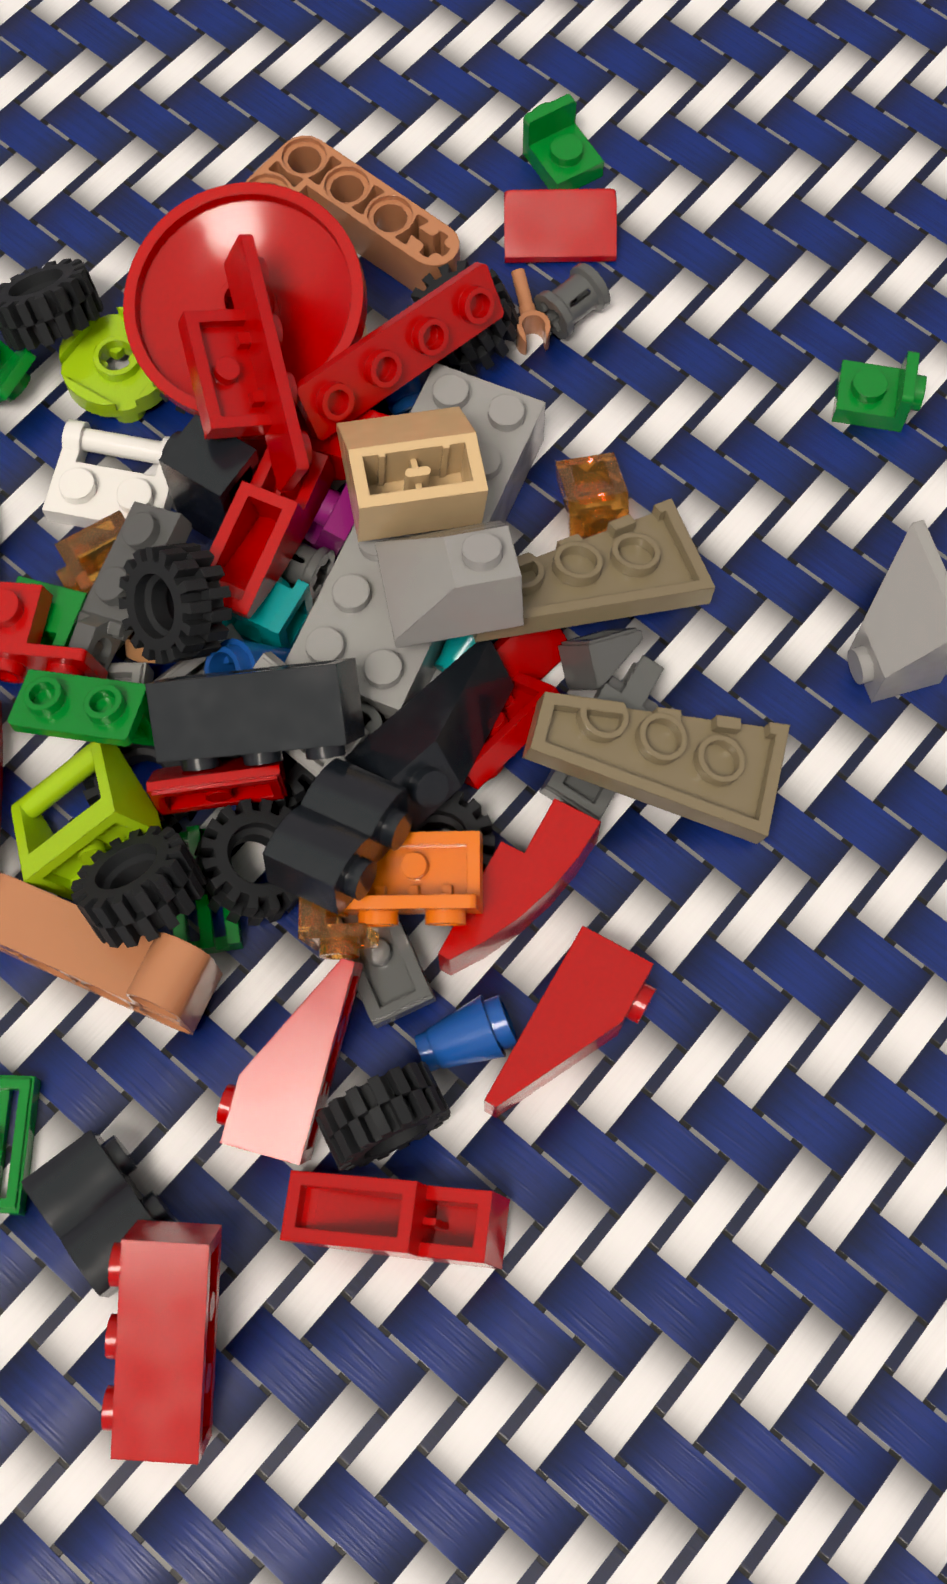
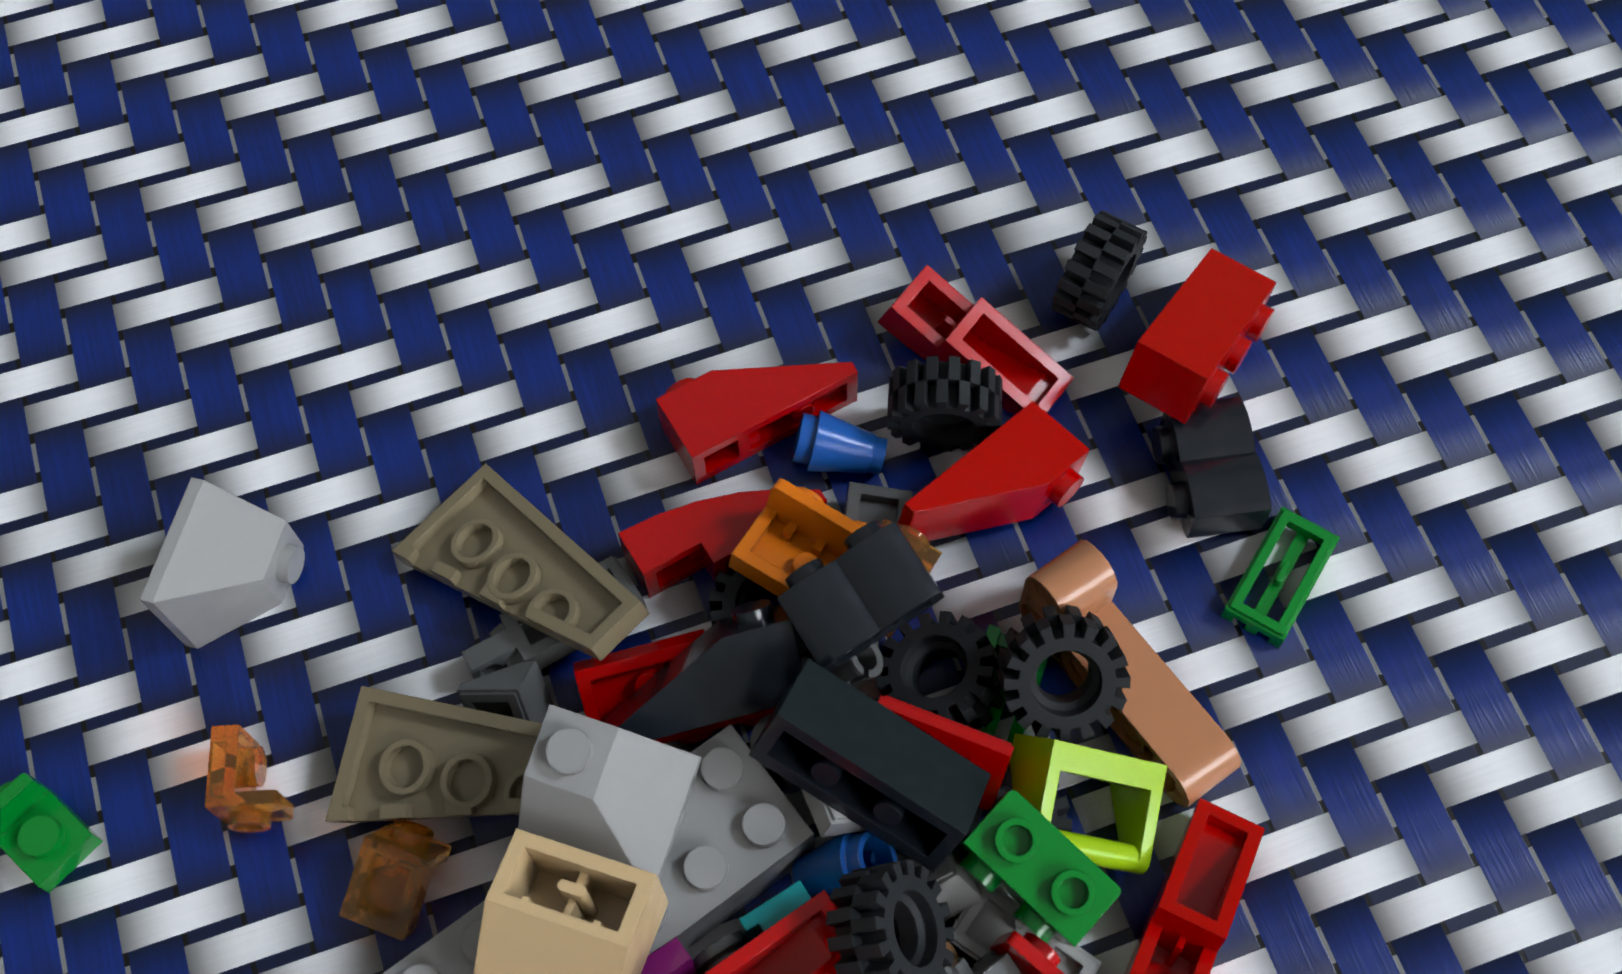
camera: 150 degrees left, 5 degrees down
none -> clear orange bracket [205,725,294,833]
none -> black tyre [1051,210,1147,331]

